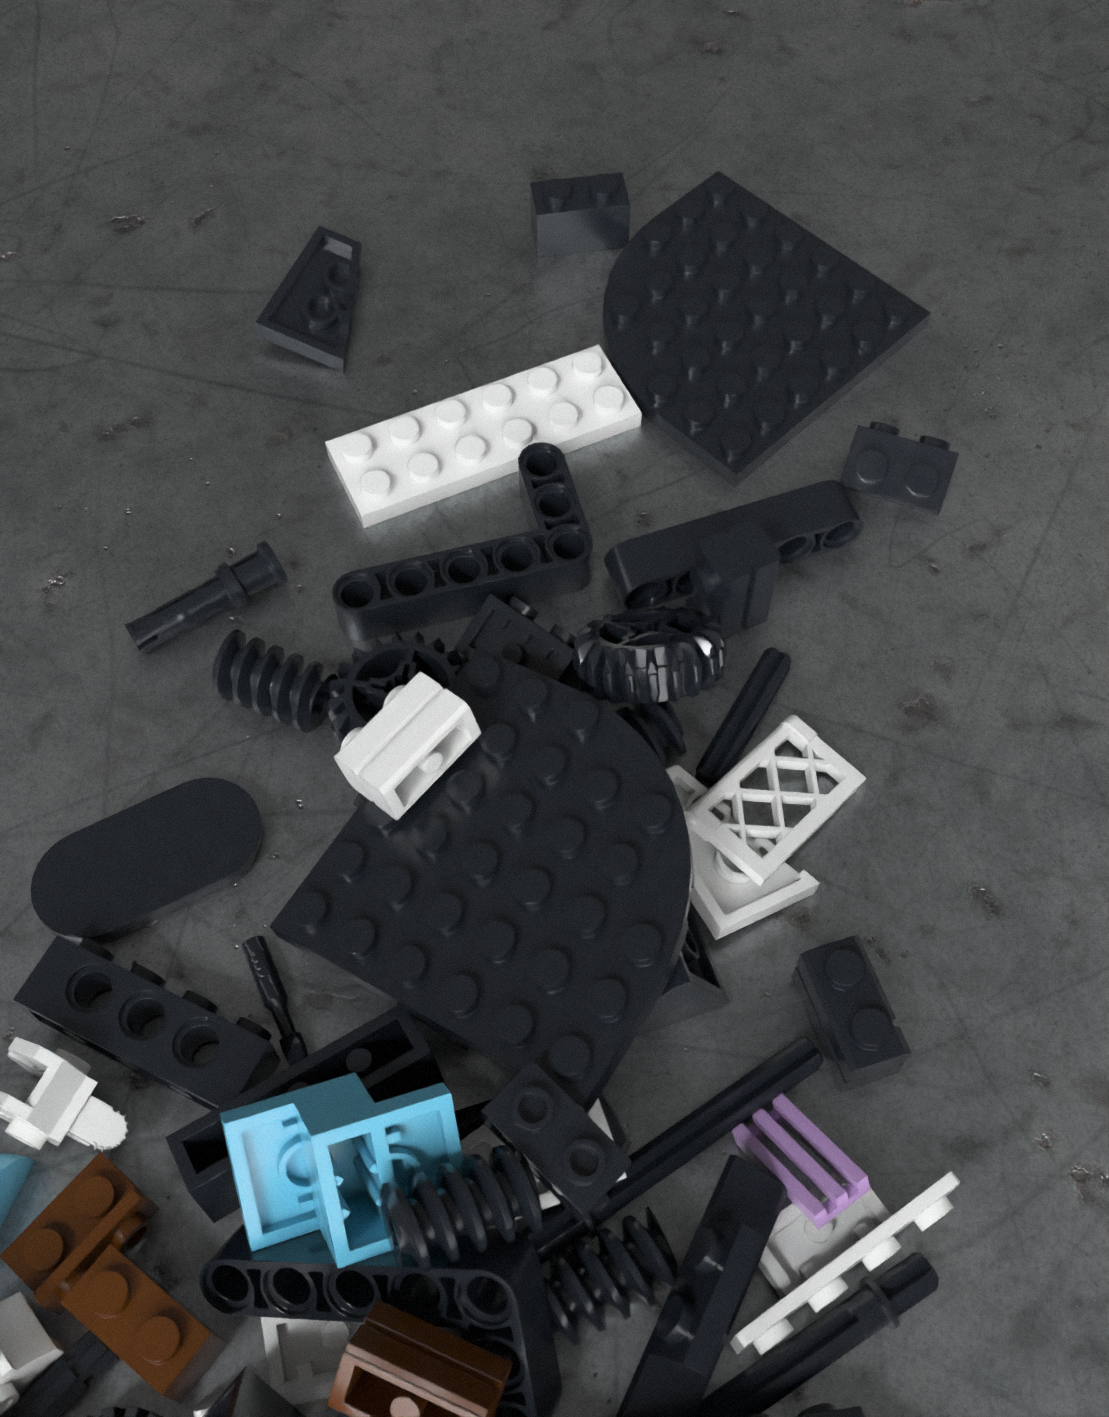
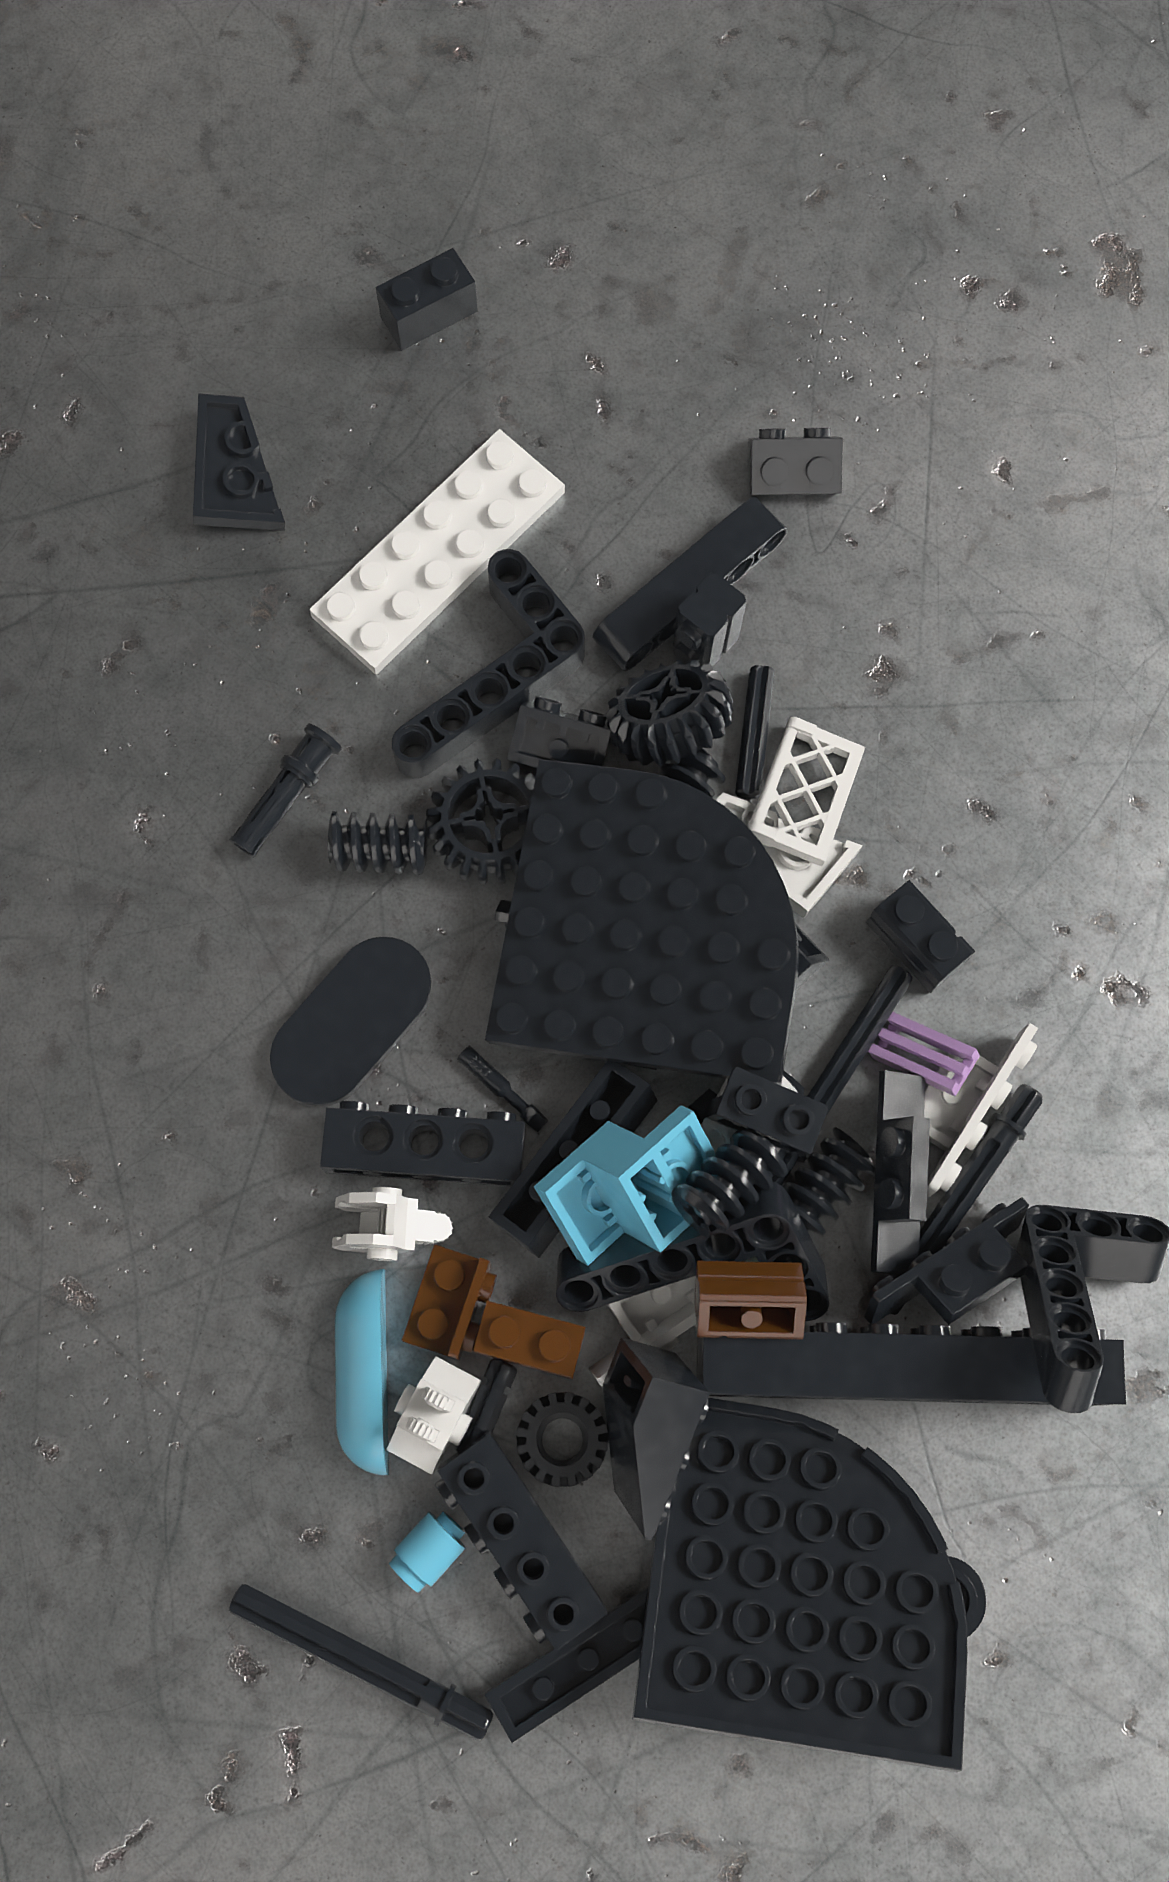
camera: 25 degrees left, 15 degrees up
white brick [333,671,482,821] -> none
black plate [602,171,931,487] -> none

